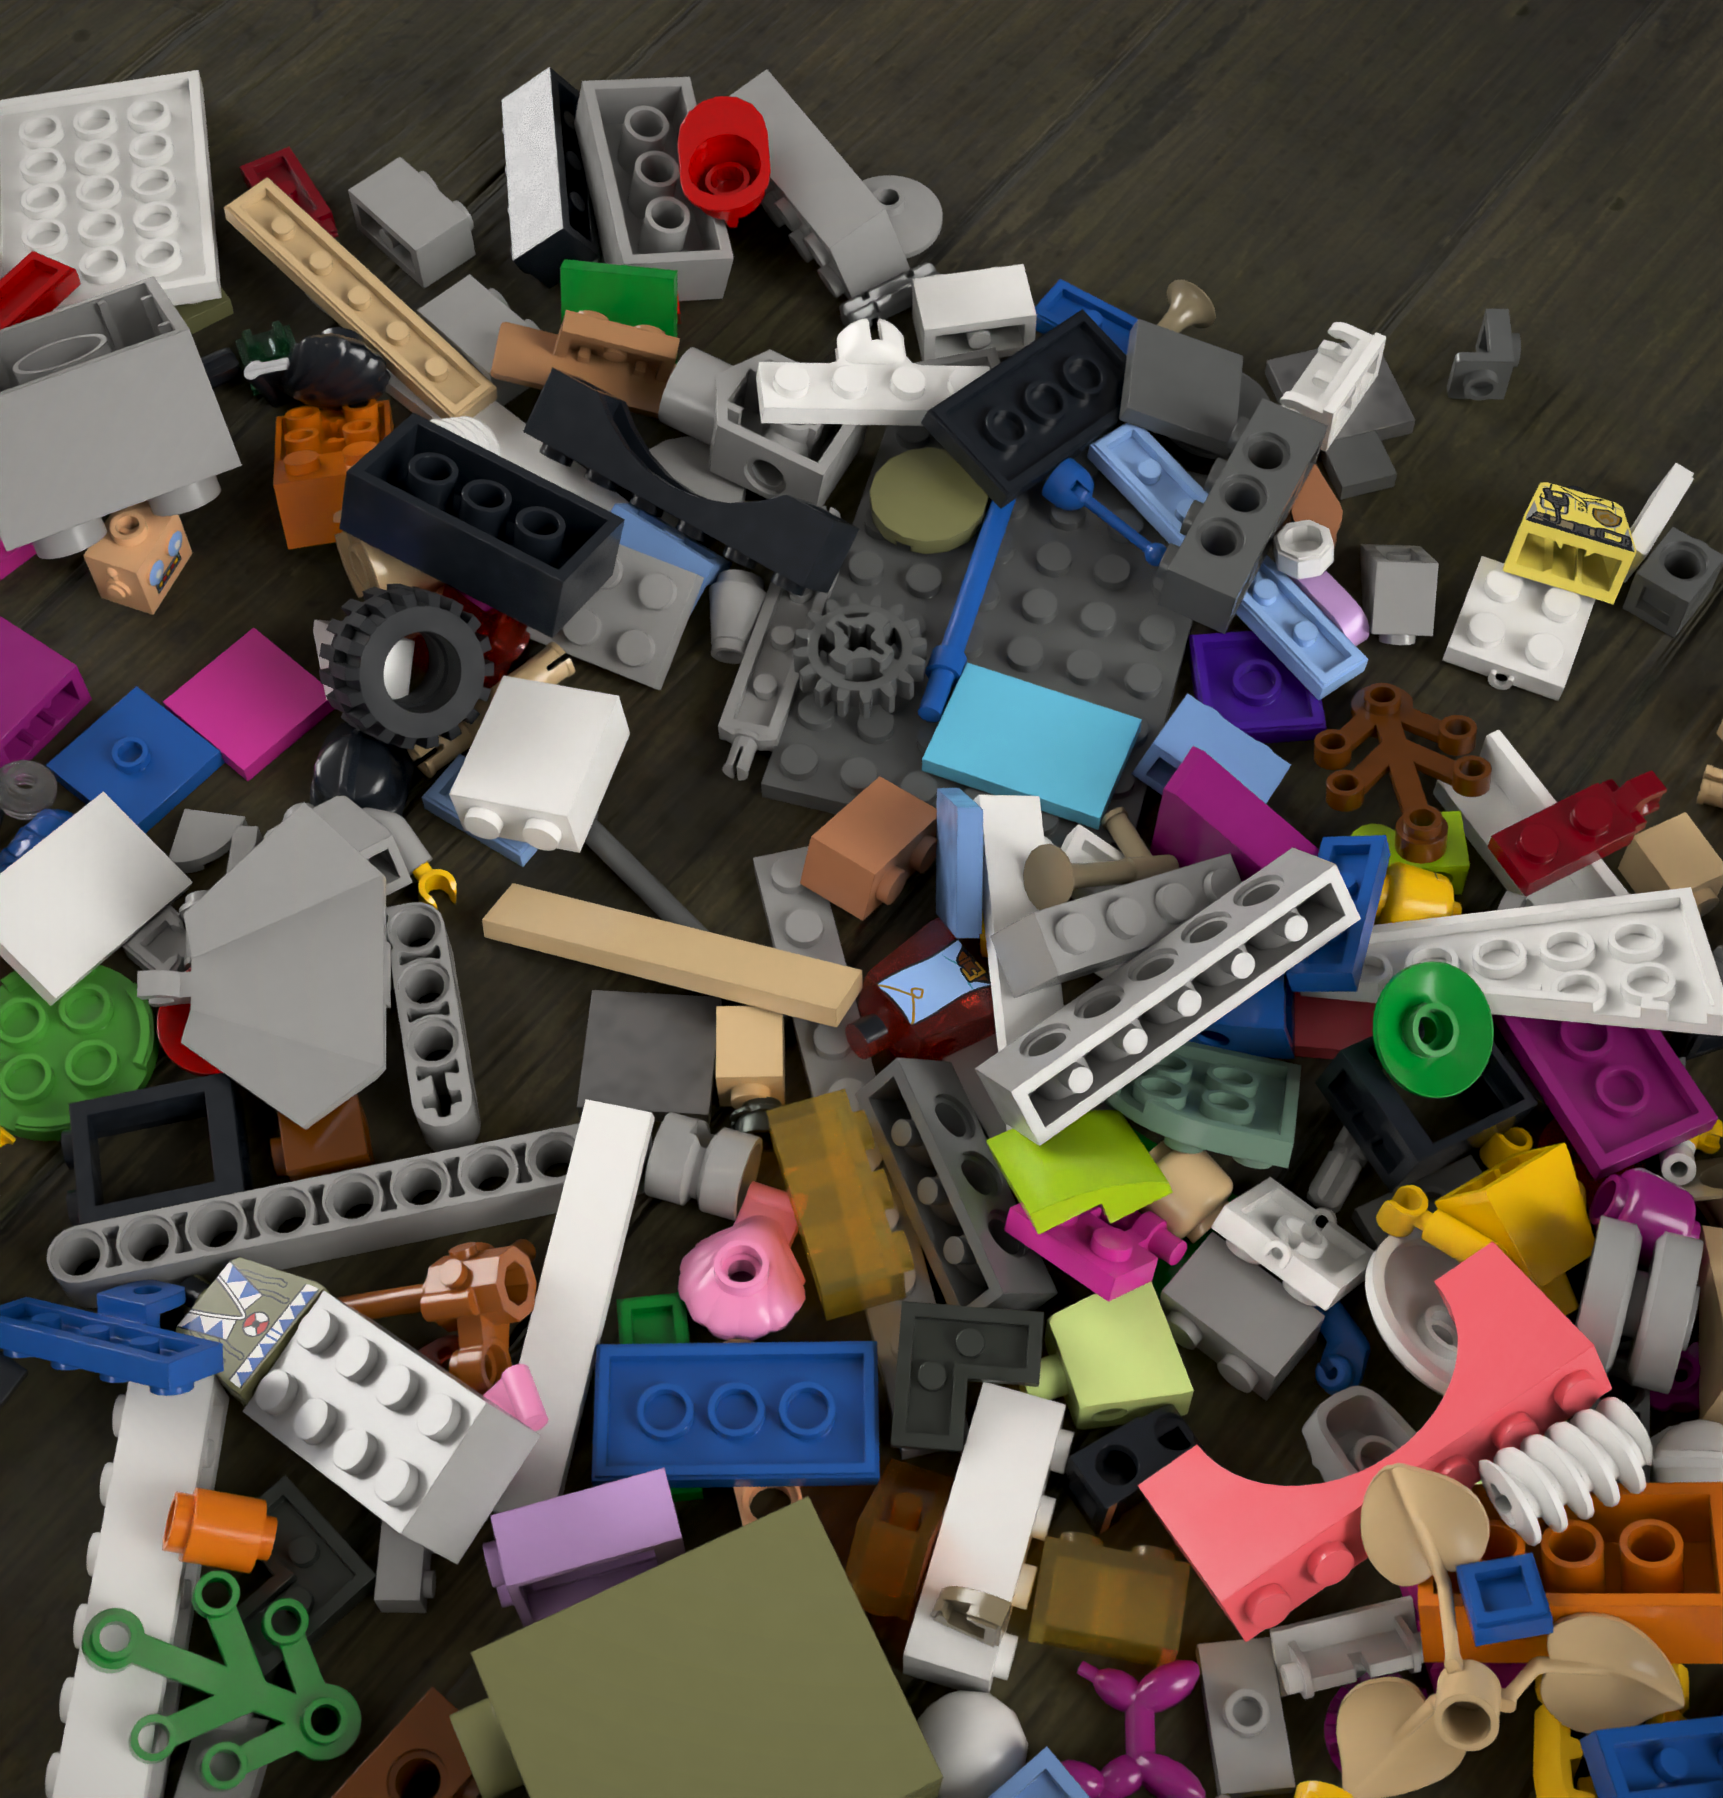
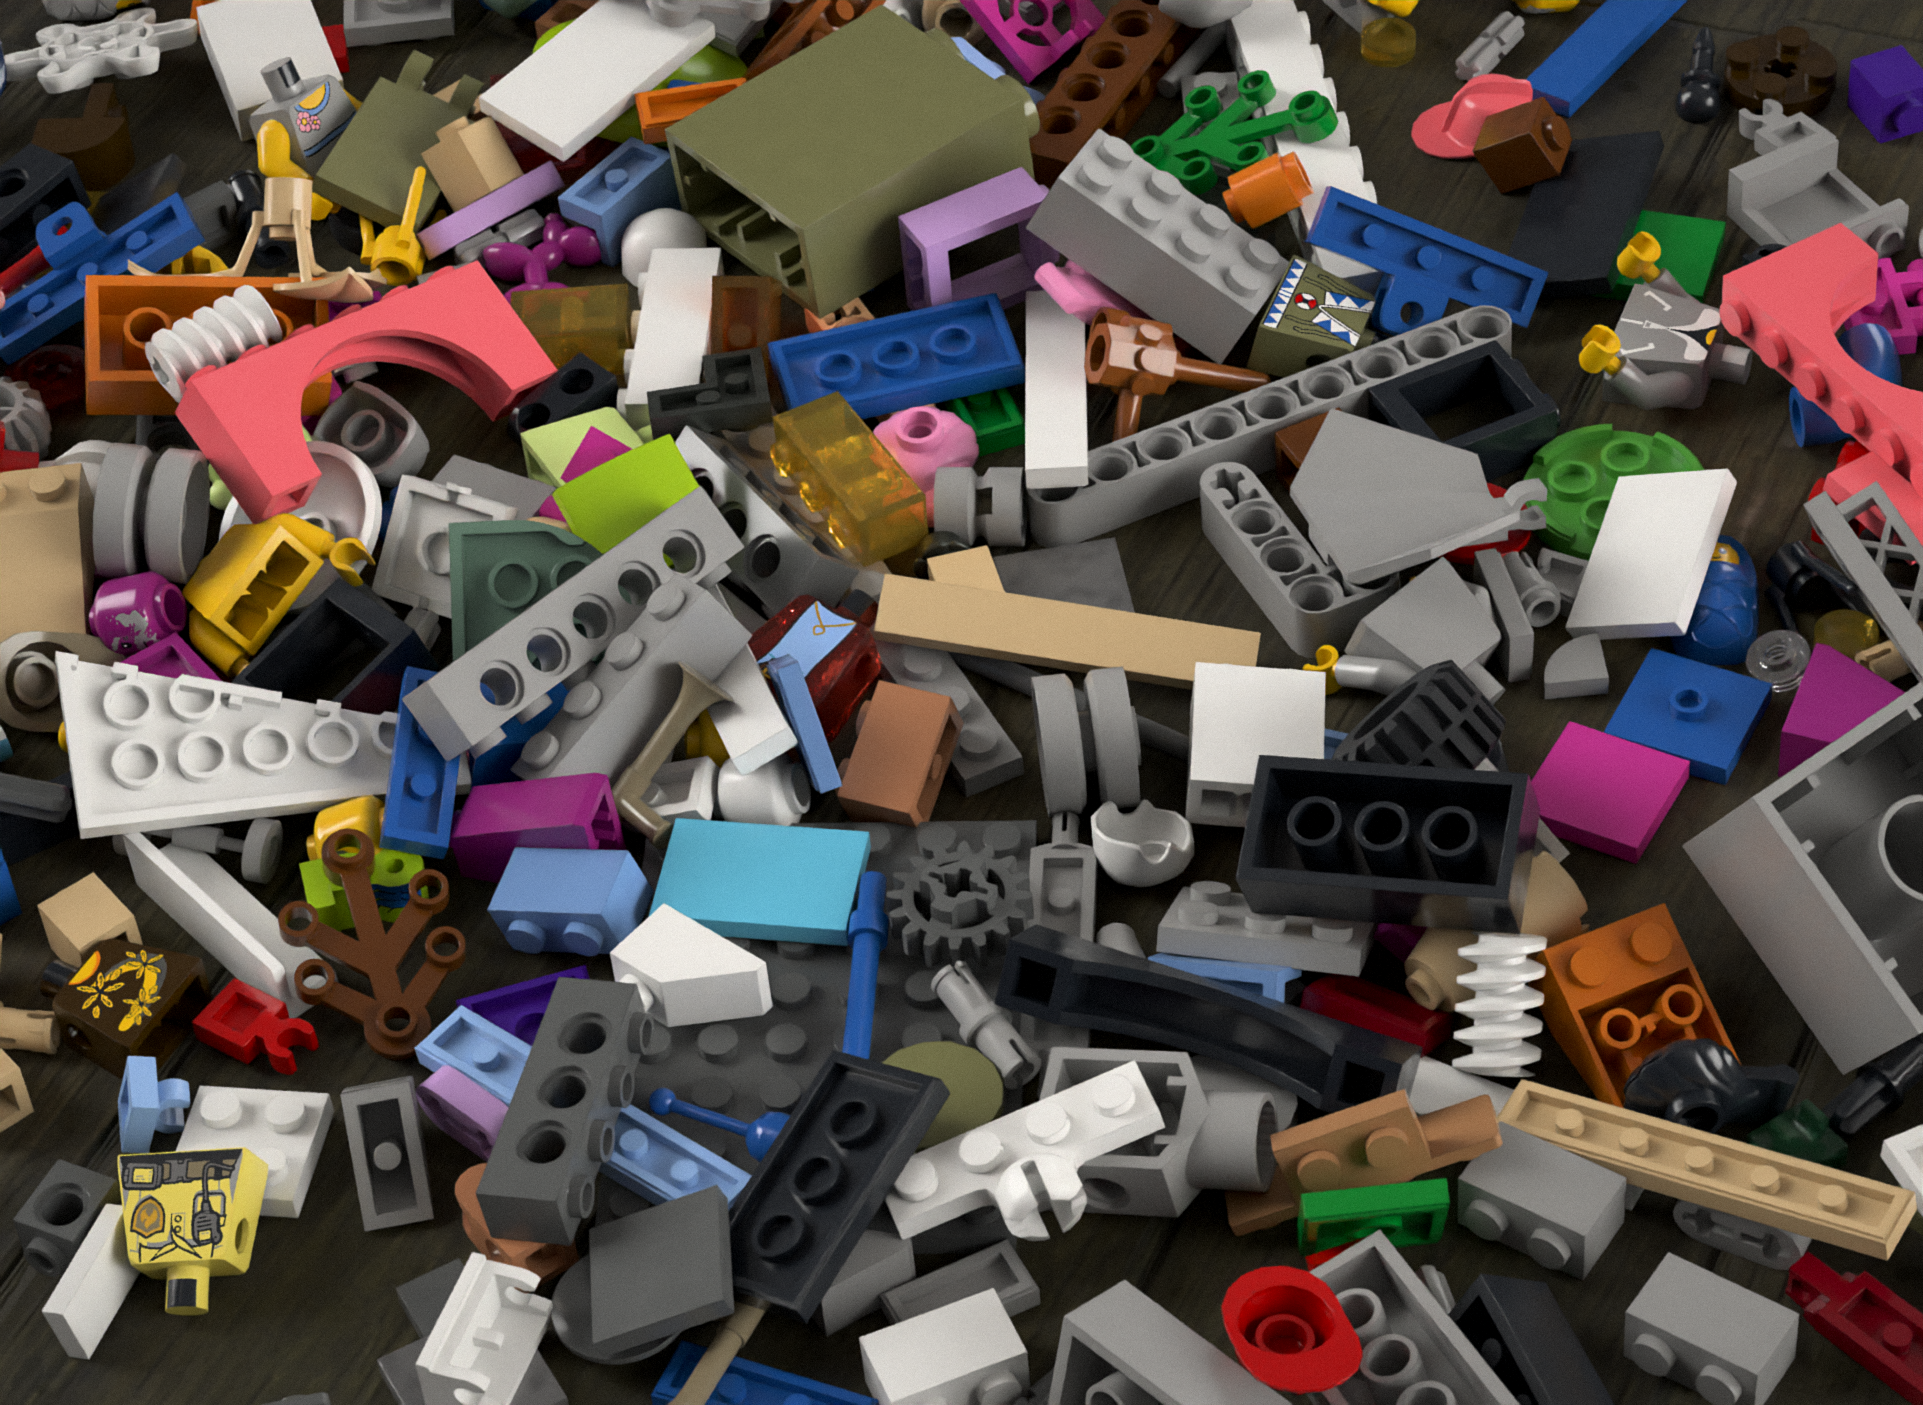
camera: 170 degrees right, 15 degrees down
dark tan tile [930,1586,1011,1647] -> none
white tile [1274,520,1334,579] -> none
green dish [1373,961,1494,1098] -> none
blue tile [1456,1552,1554,1646] -> none
dark red hinge [1487,770,1667,896] -> none
none -> dark brown torso [40,938,213,1080]
none -> light blue tile [117,1056,190,1153]
none -> red plate [192,978,319,1075]
none -> white slope [610,903,773,1027]
none -> light grey pin [931,961,1042,1089]
none -> light grey wheel [1031,666,1141,818]
none -> white hair [1091,800,1194,887]

